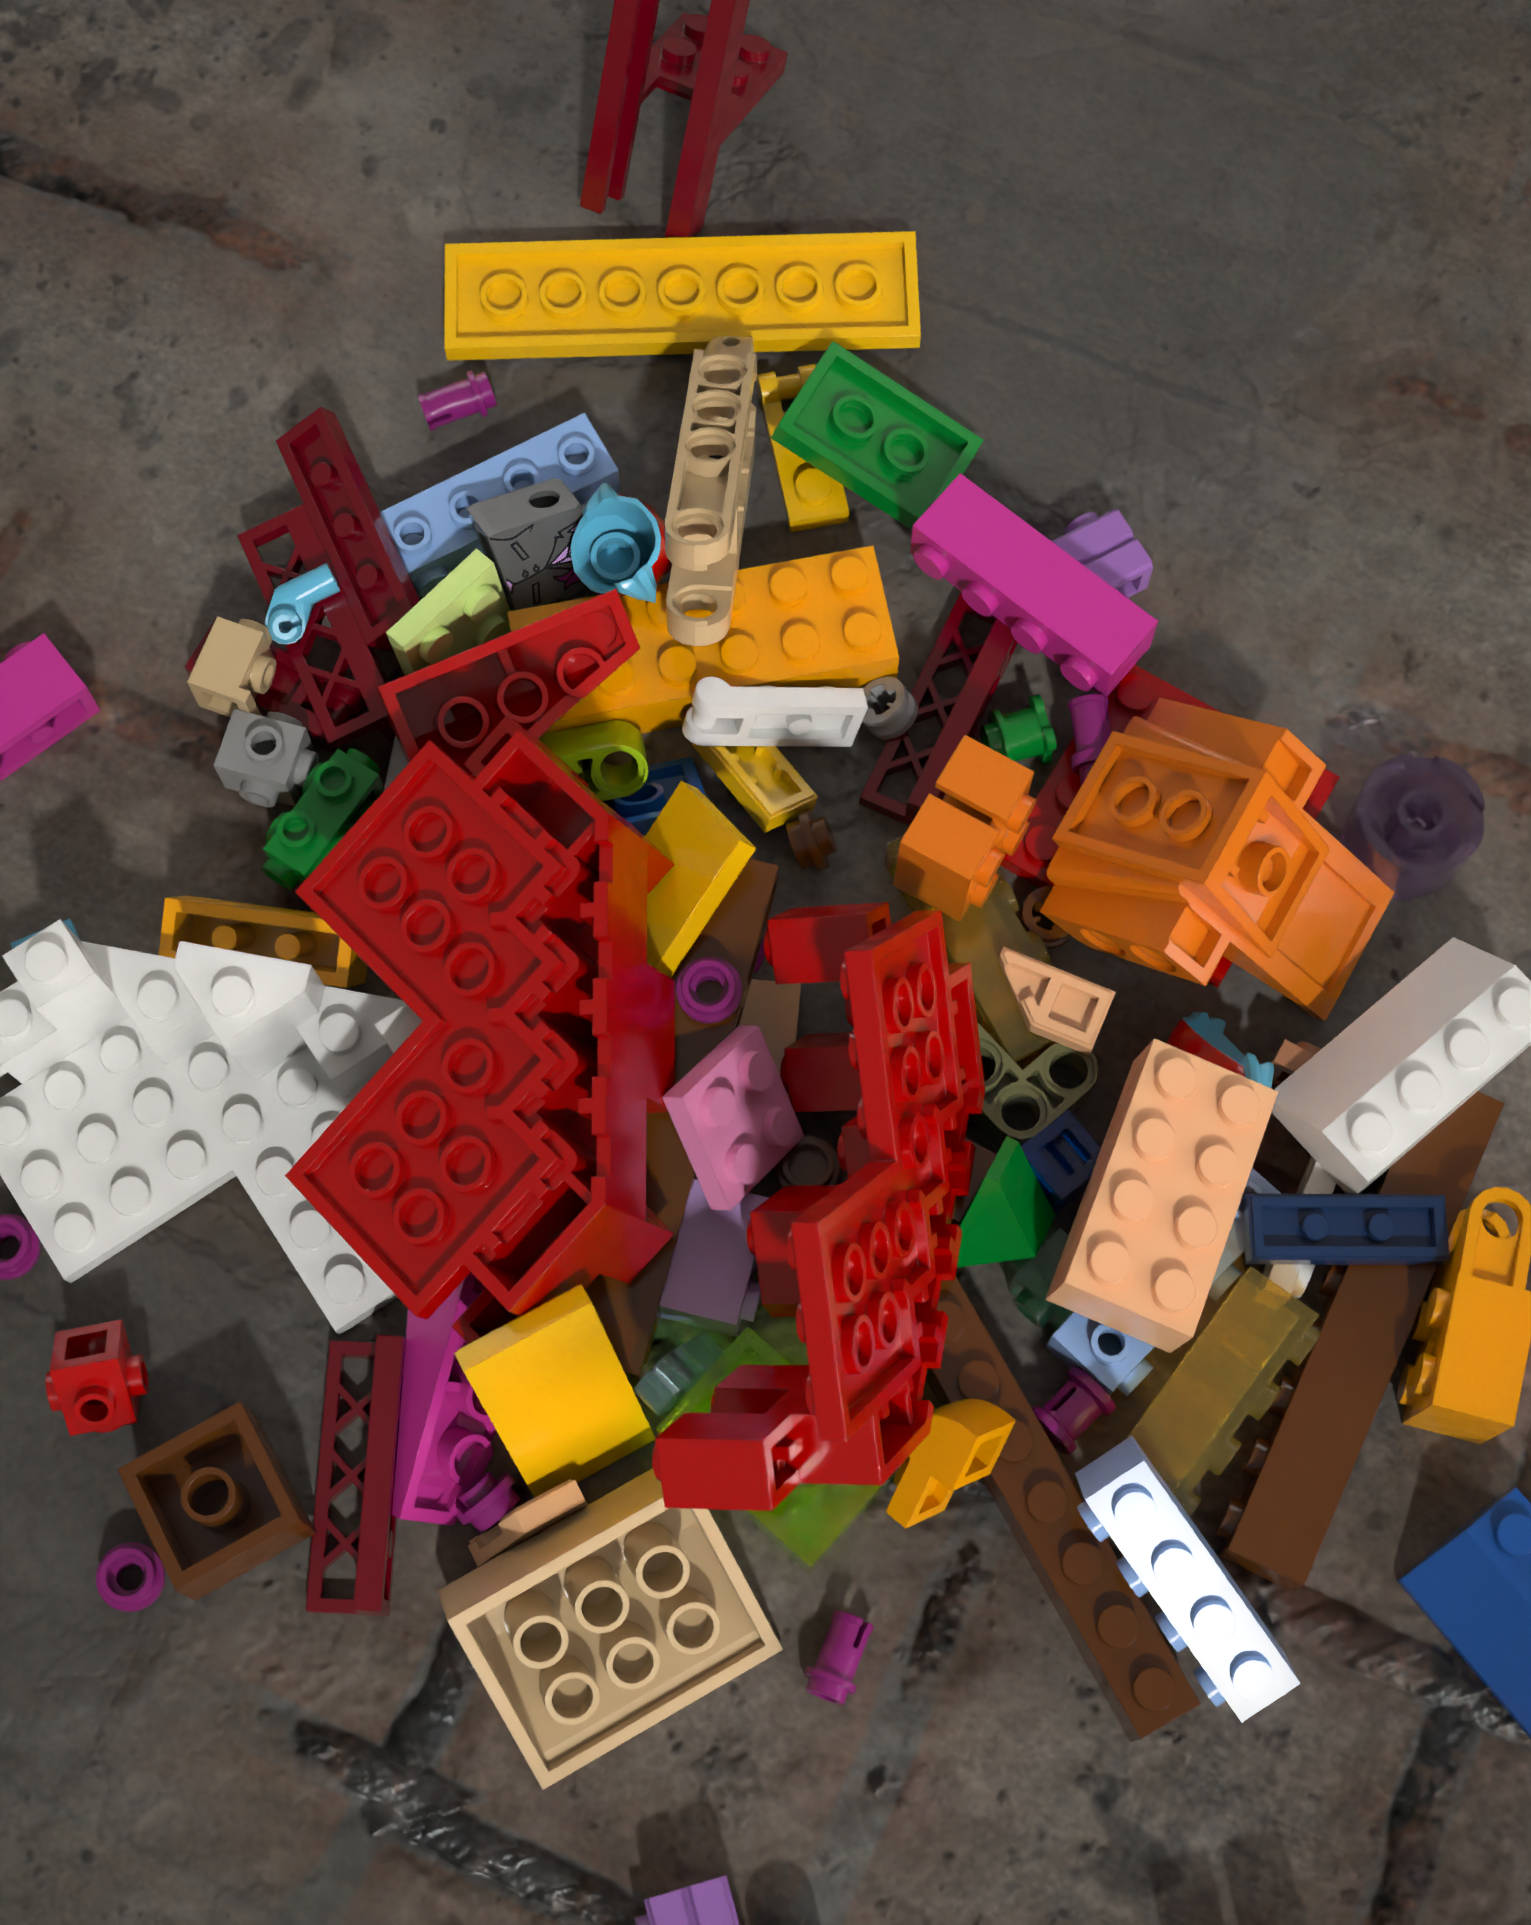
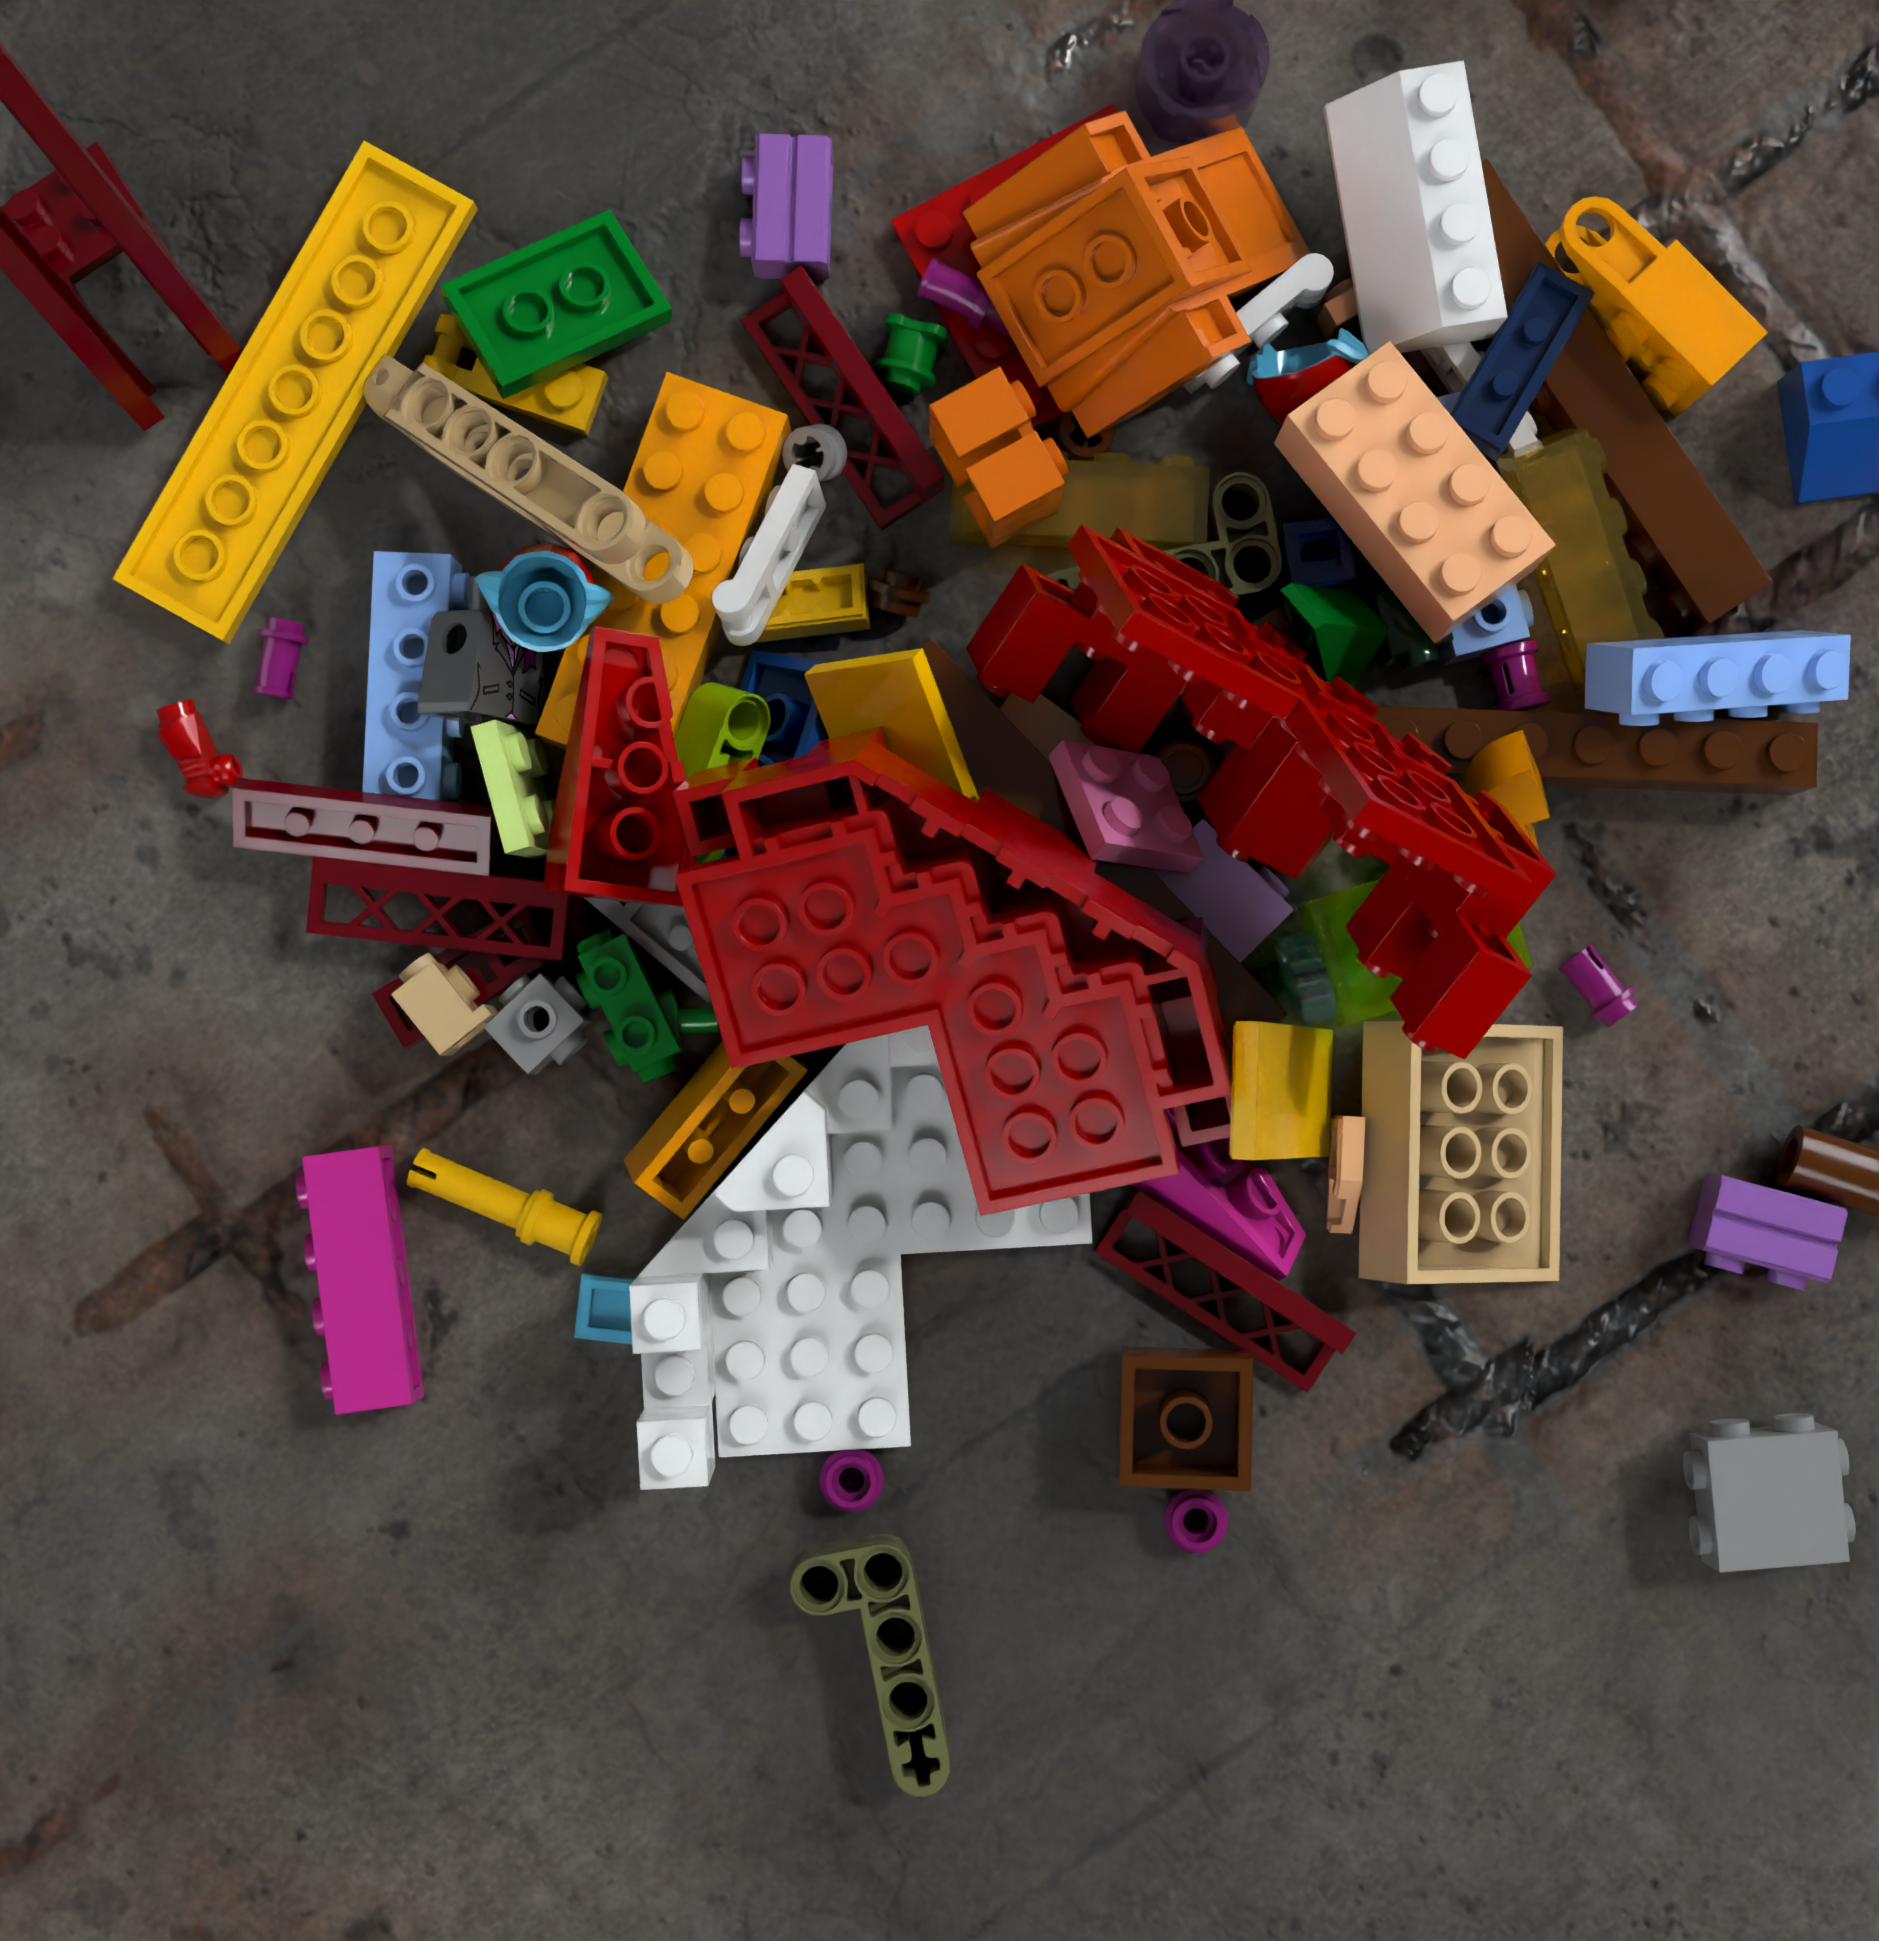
camera: 60 degrees left, 15 degrees up
red brick [45,1319,149,1436] -> none
medium azure arm [265,563,341,644] -> none
magenta plate [456,1471,521,1534] -> none
magenta plate [676,957,743,1024] -> none
dark pink brick [910,473,1158,697] -> none
light nougat tile [998,946,1116,1056] -> none
none -> red arm [156,700,243,799]
none -> yellow pin [407,1148,603,1267]
none -> white plate [1183,253,1334,394]

